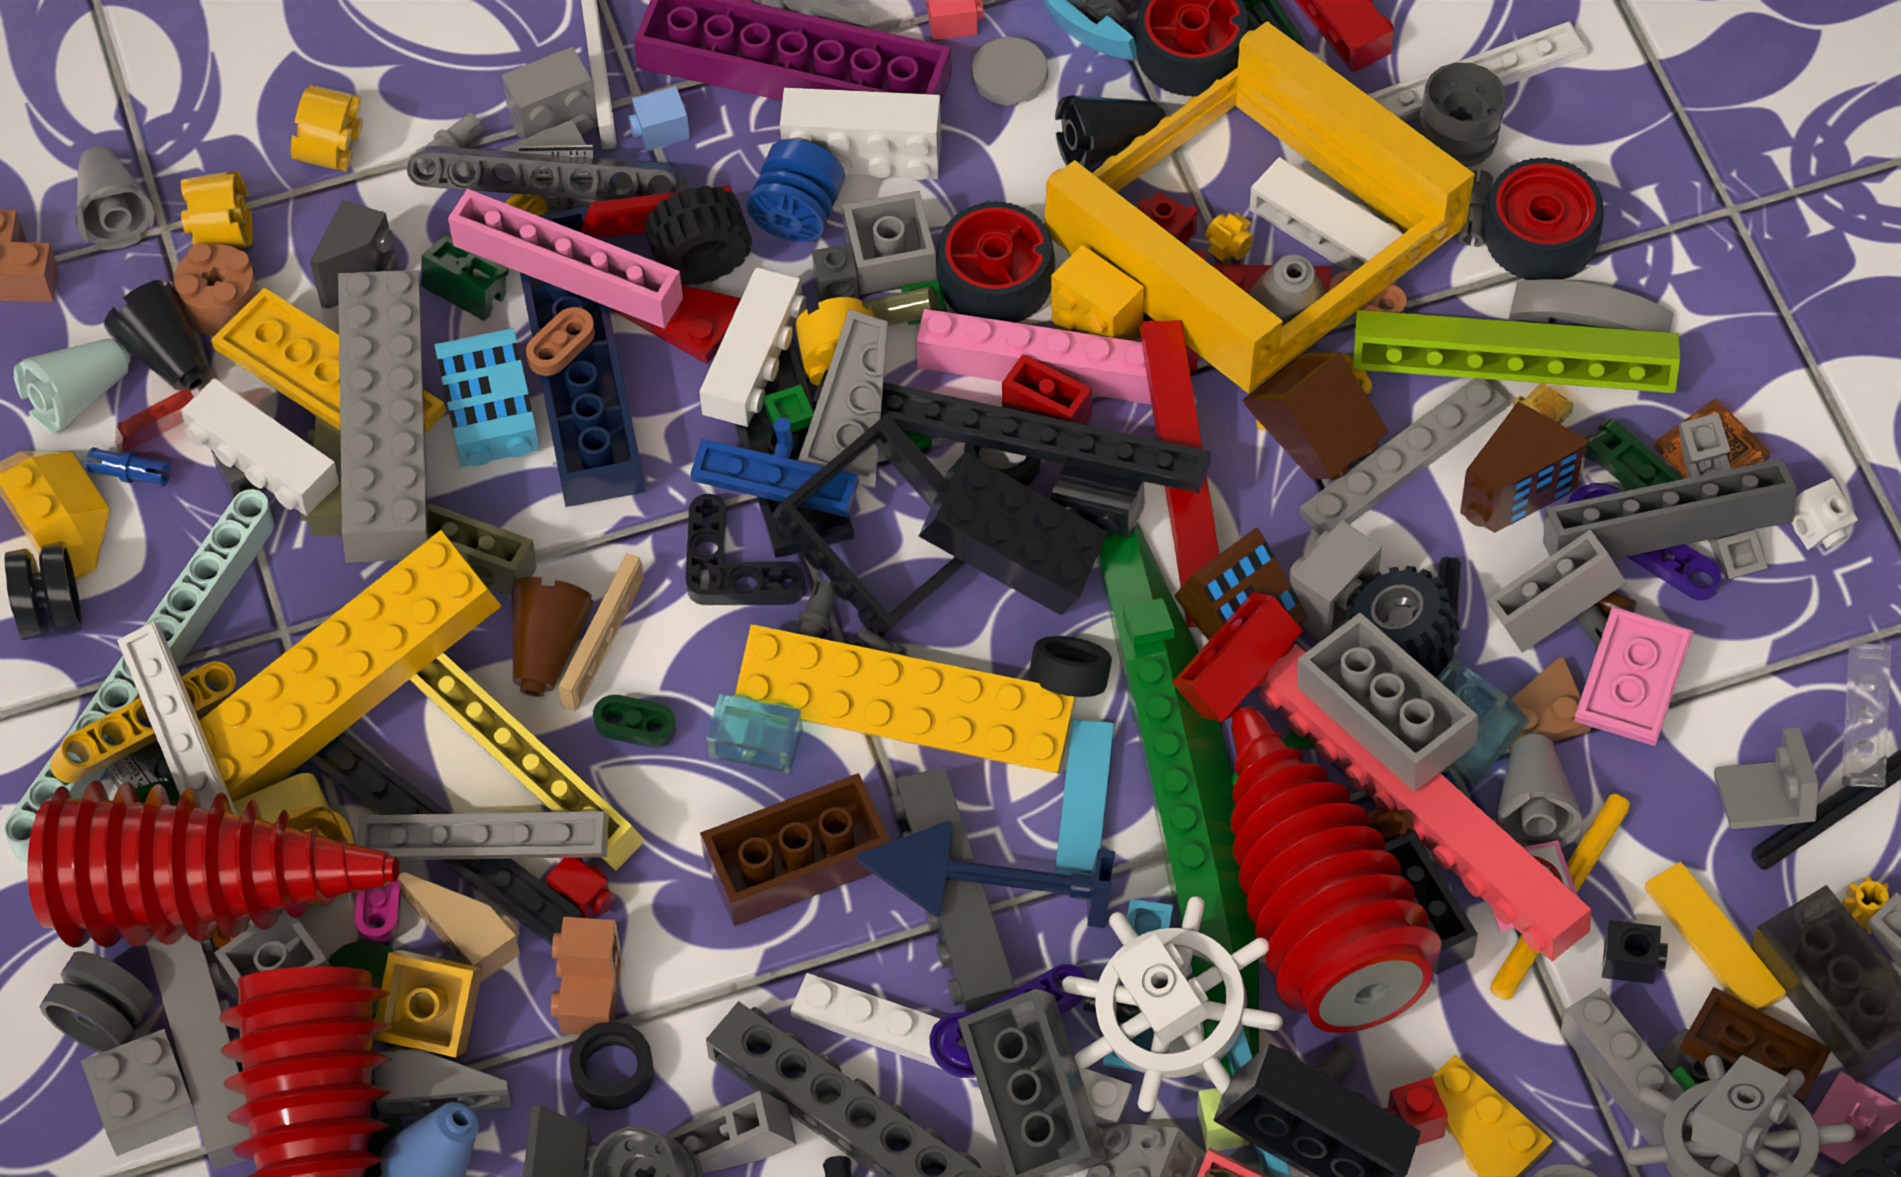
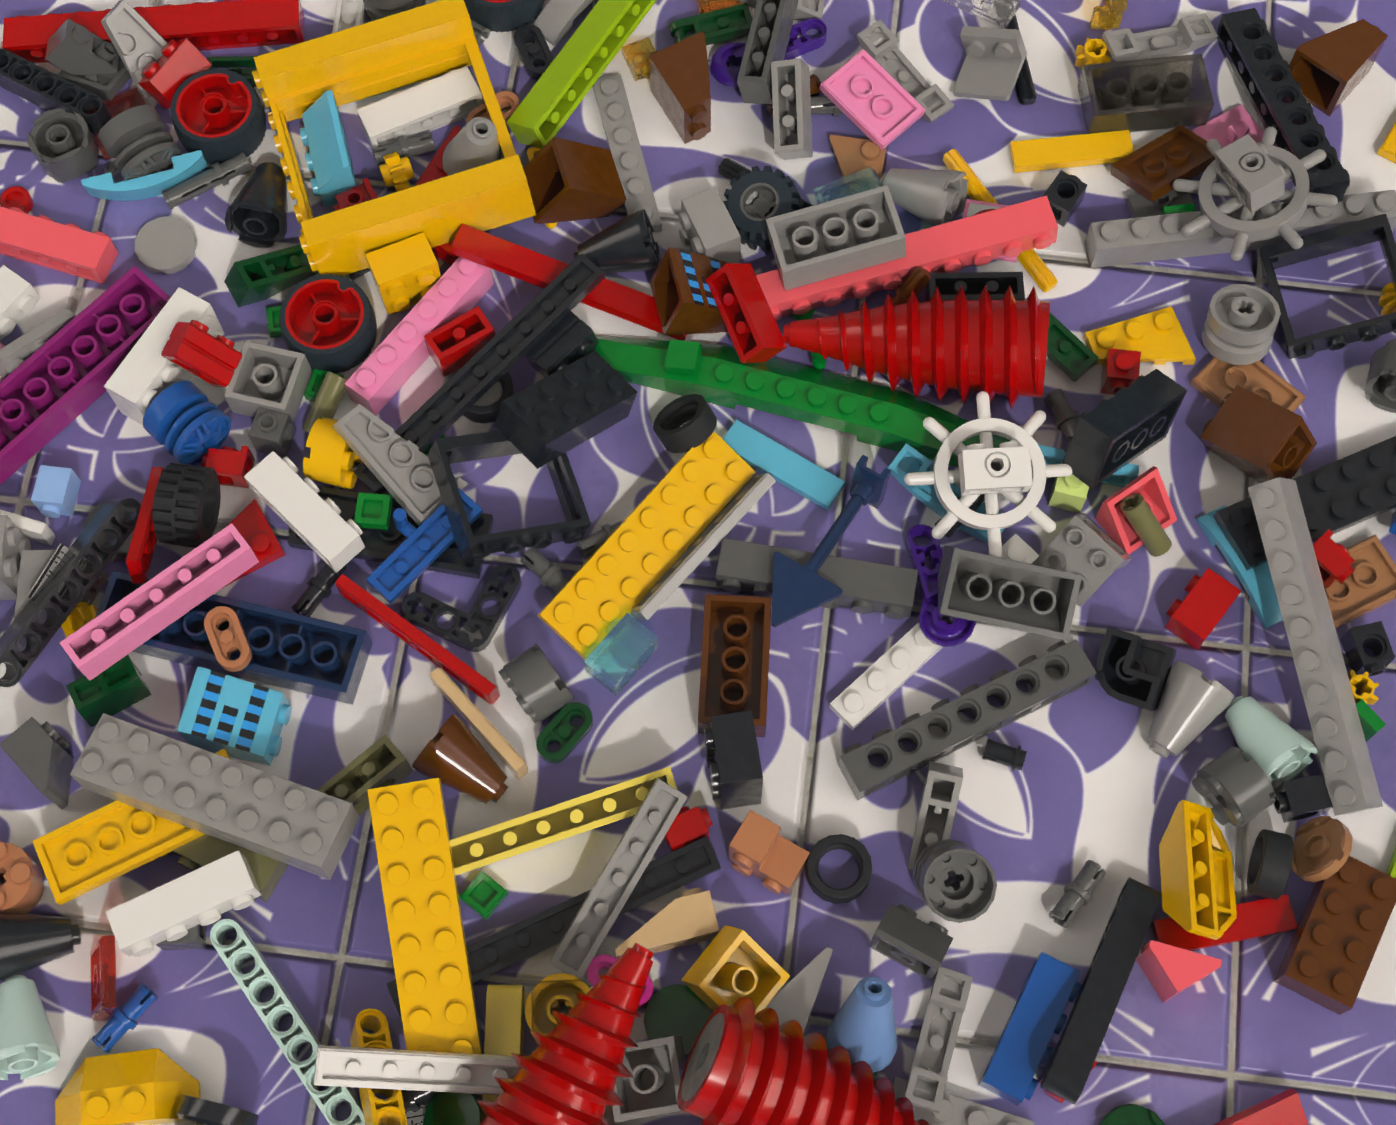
camera: 65 degrees left, 10 degrees up
none -> dark grey pin [161,152,252,210]
none -> red brick [161,320,242,388]
none -> red brick [201,446,255,488]
none -> dark green slope [224,244,319,307]
none -> black pin [291,563,347,617]
none -> medium azure slope [299,90,357,207]
none -> red tile [335,574,500,705]
none -> dark grey pin [372,132,435,166]
none -> green tile [459,870,509,921]
none -> dark grey brick [498,643,574,723]
none -> black plate [513,25,553,79]
none -> black cone [573,209,661,273]
none -> light grey tile [630,473,776,620]
none -> black brick [704,710,763,810]
none -> light grey slope [857,19,954,124]
none -> dark green plate [1046,313,1099,382]

